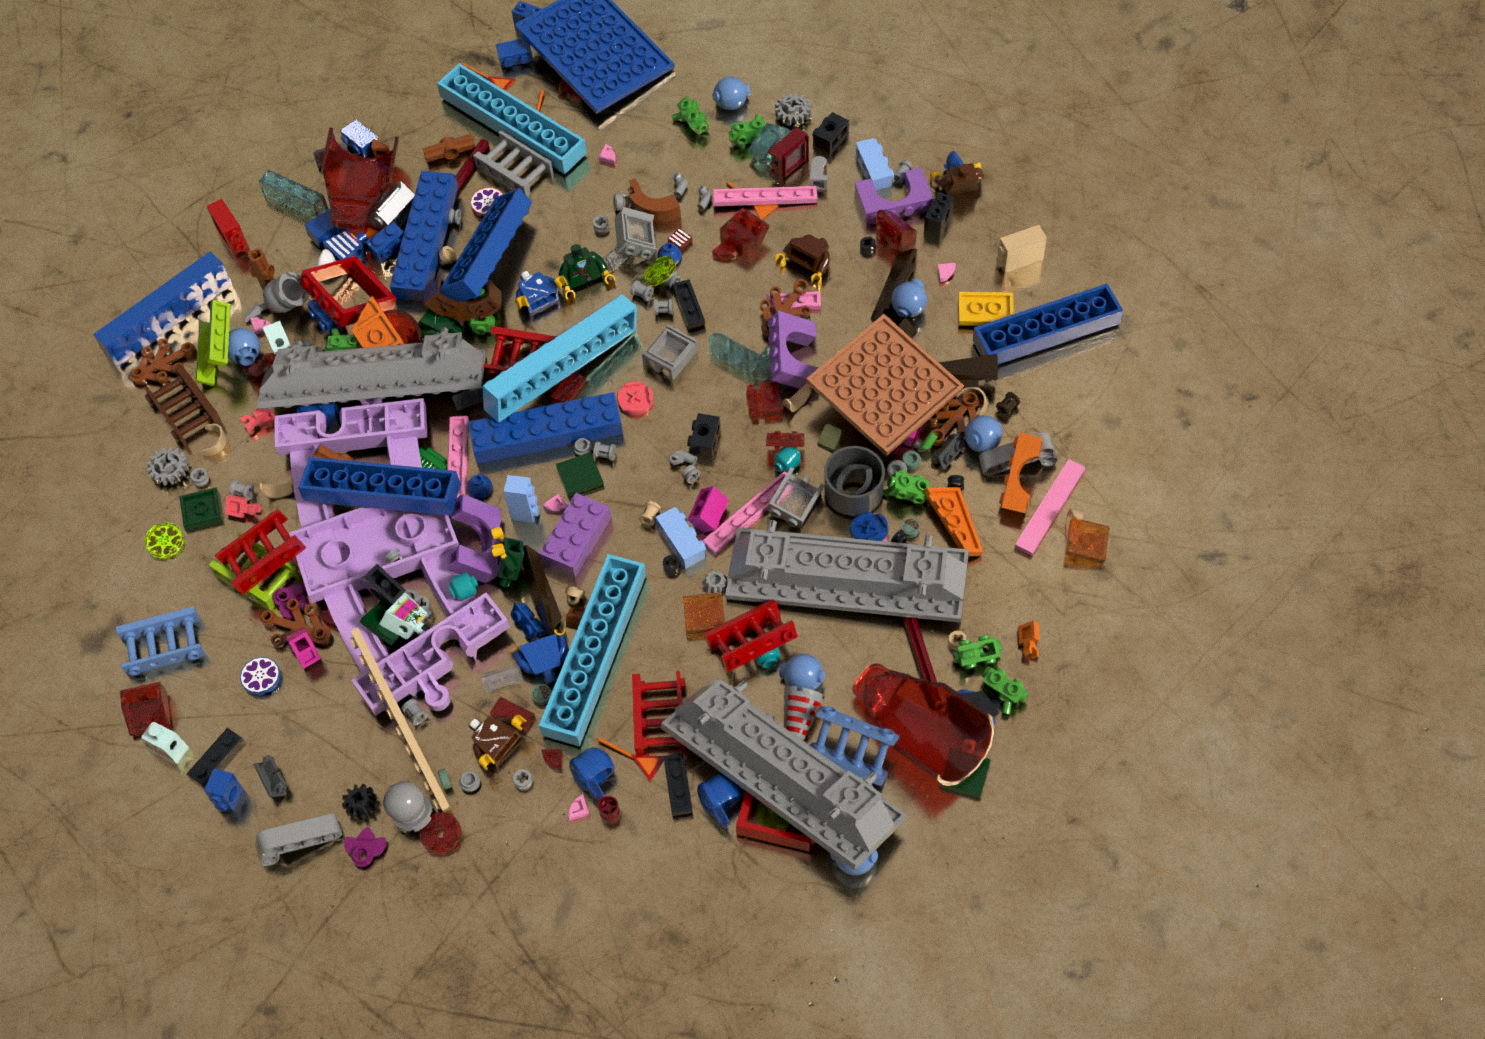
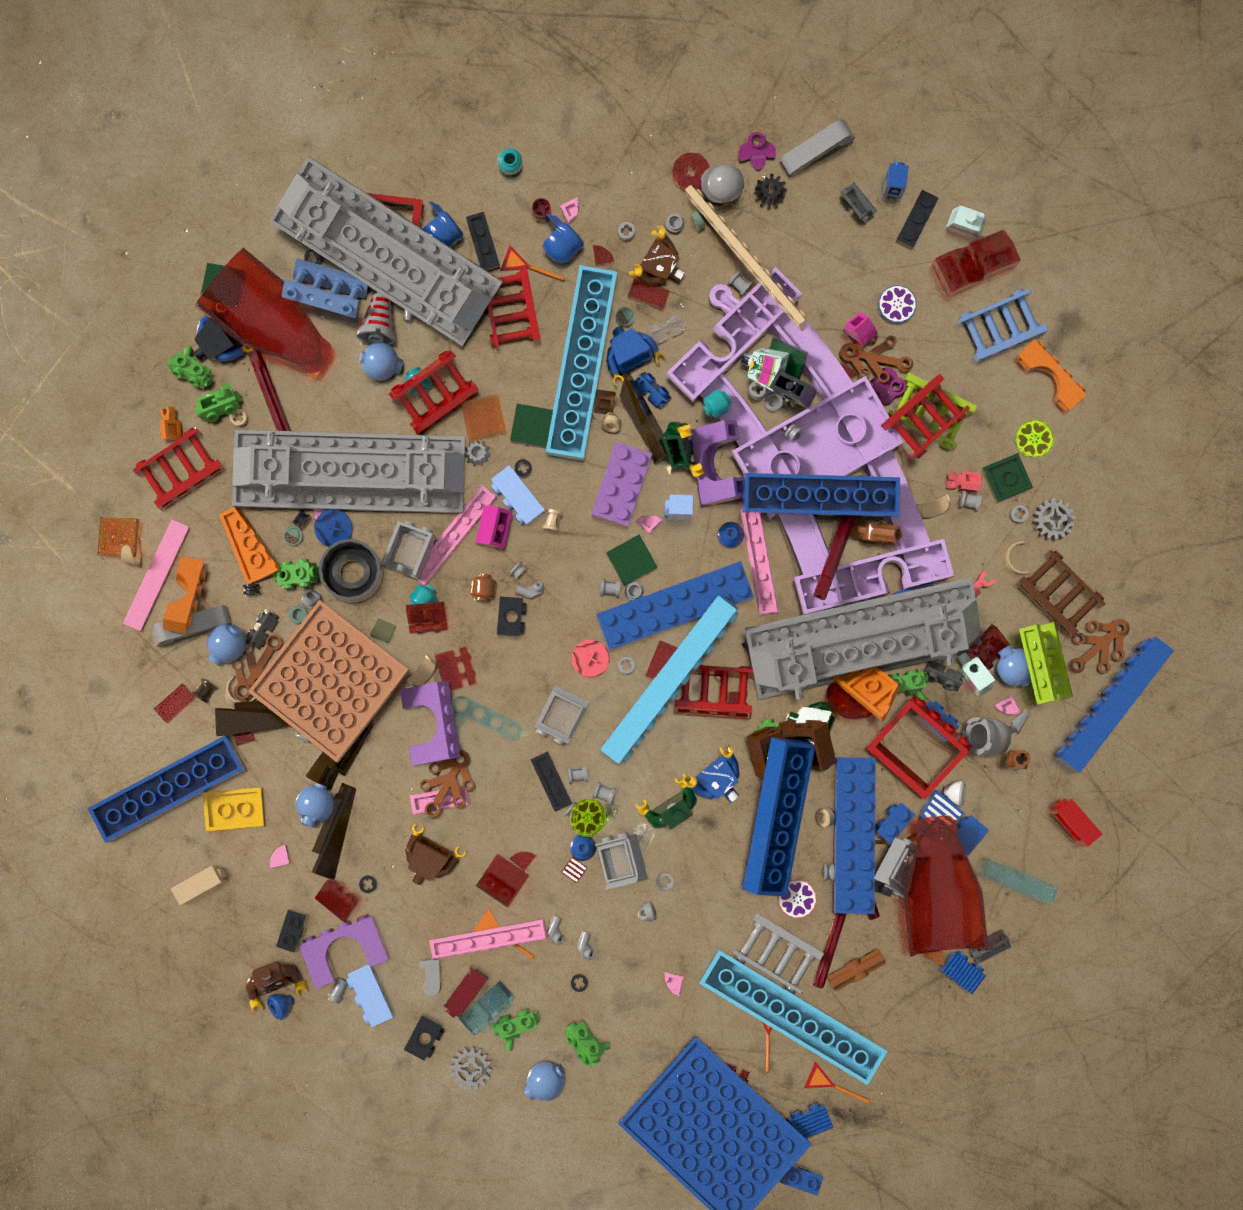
camera: 170 degrees right, 25 degrees up
green piece [419,447,447,470] -> none
dark orange arch [628,178,681,222] -> none
bright green arm [914,431,938,453] -> none
none -> red fence [133,428,224,510]
none -> clear red tile [154,683,196,723]
none -> dark orange head [470,573,497,602]
none -> teal head [498,148,523,175]
none -> dark green tile [510,404,553,448]
none -> black bush [571,974,588,992]
none -> light grey bush [618,657,635,674]
none -> dark red piece [813,475,862,600]
none -> clear red slope [932,246,983,297]
none -> orange arch [1015,339,1087,413]

